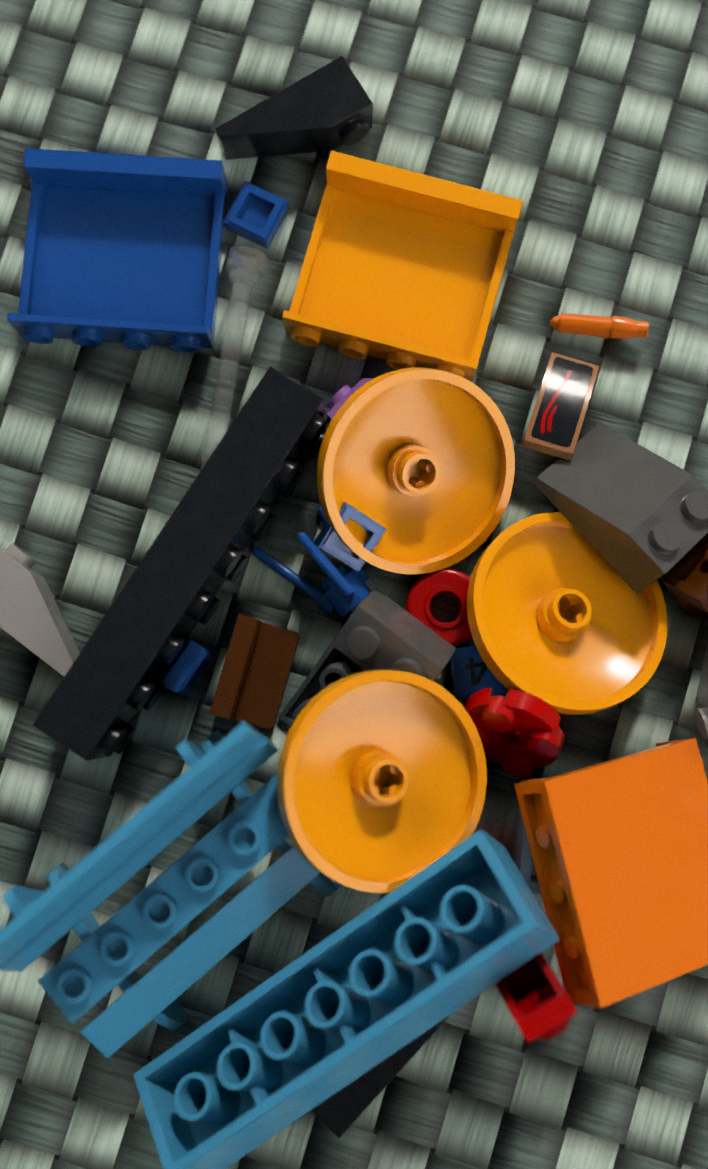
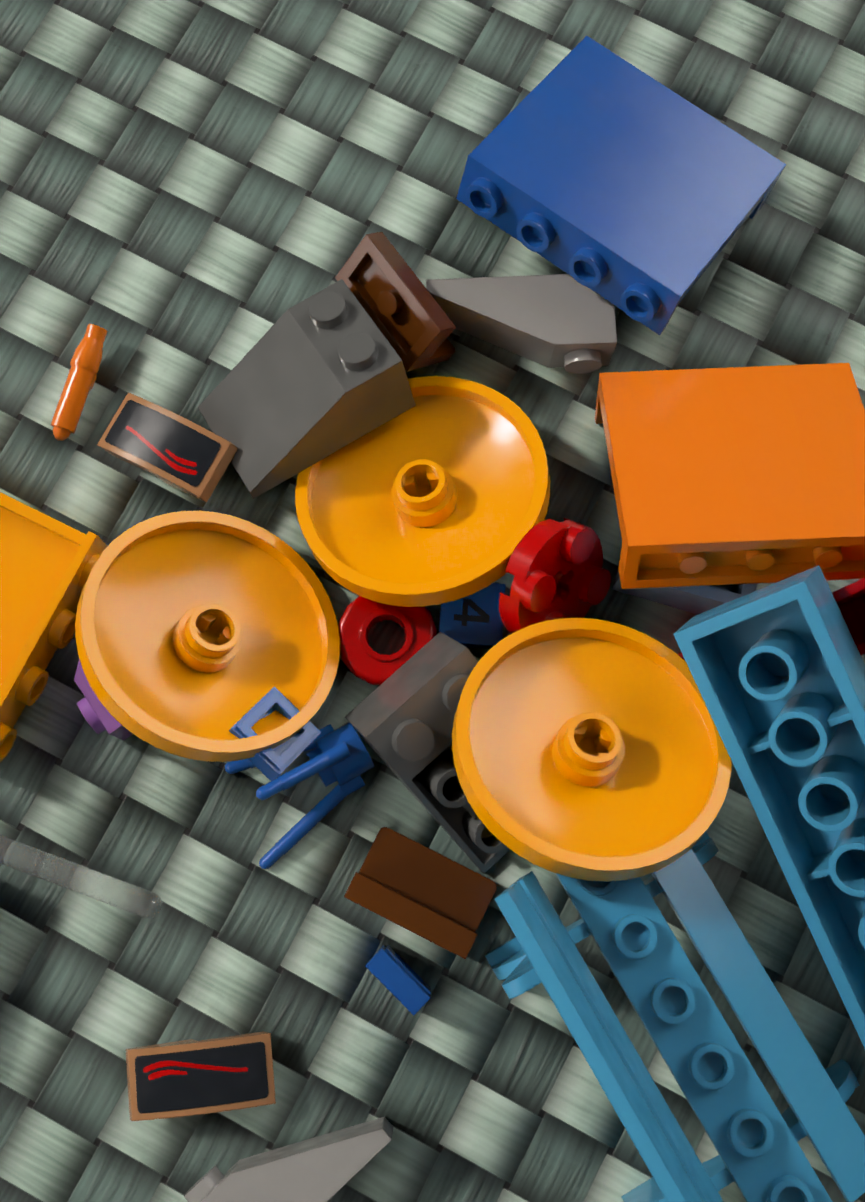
camera: 85 degrees left, 5 degrees down
black brick [33,366,328,761] -> none
none -> black slope [126,1031,276,1121]

